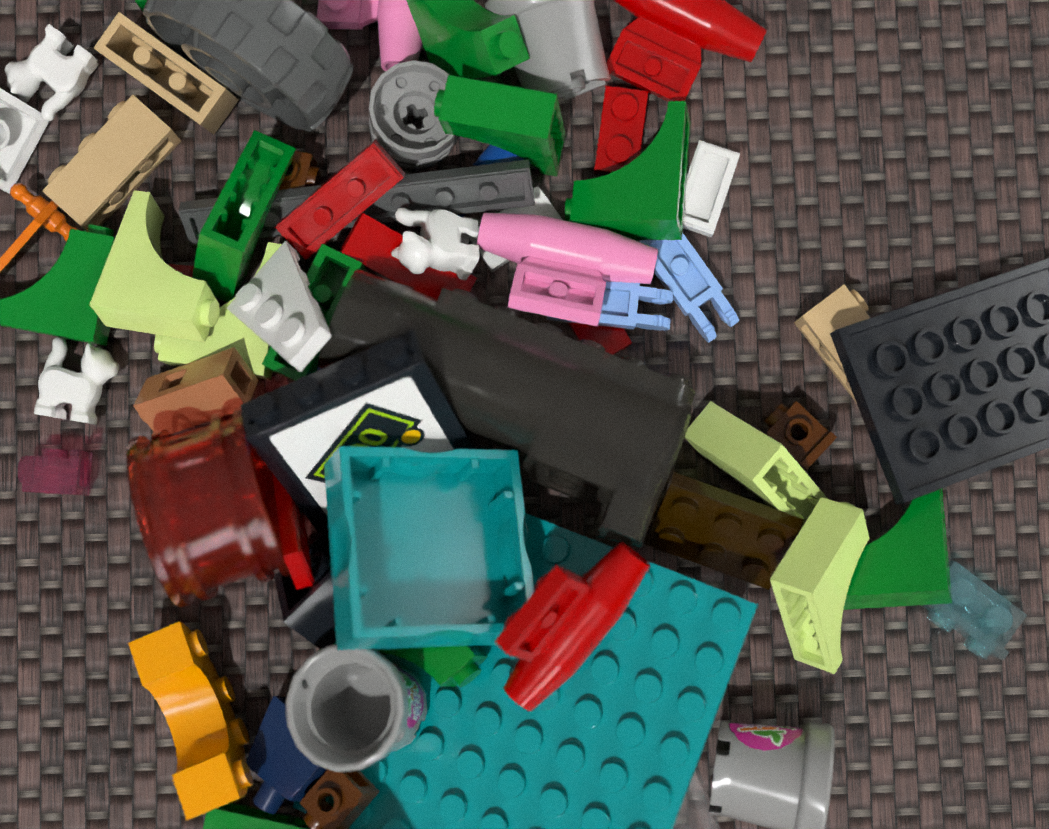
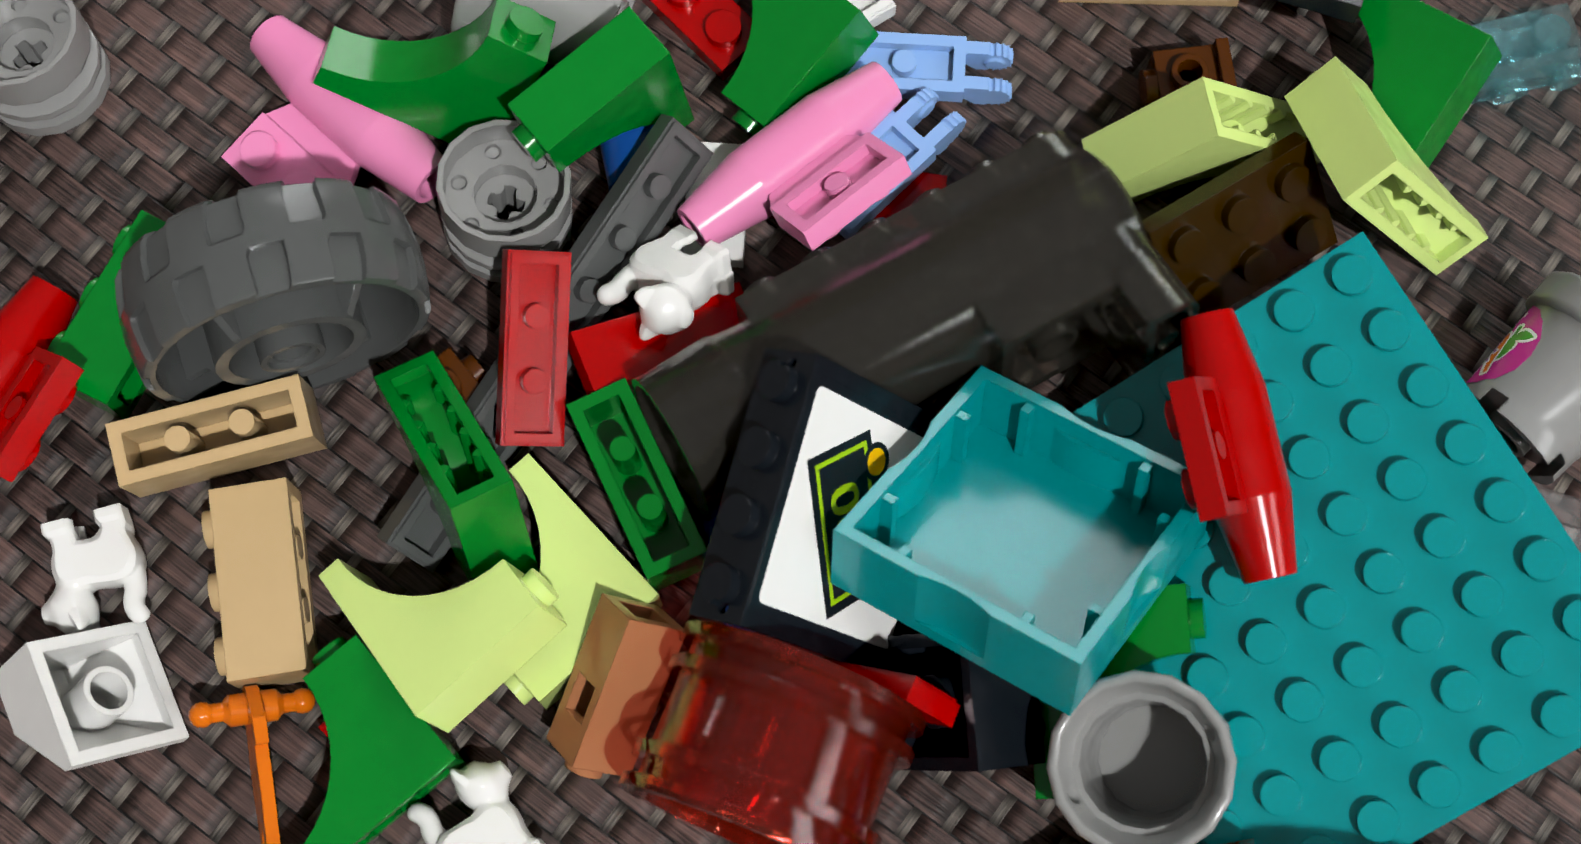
camera: 50 degrees left, 10 degrees down
white wing [227,241,332,372] -> none

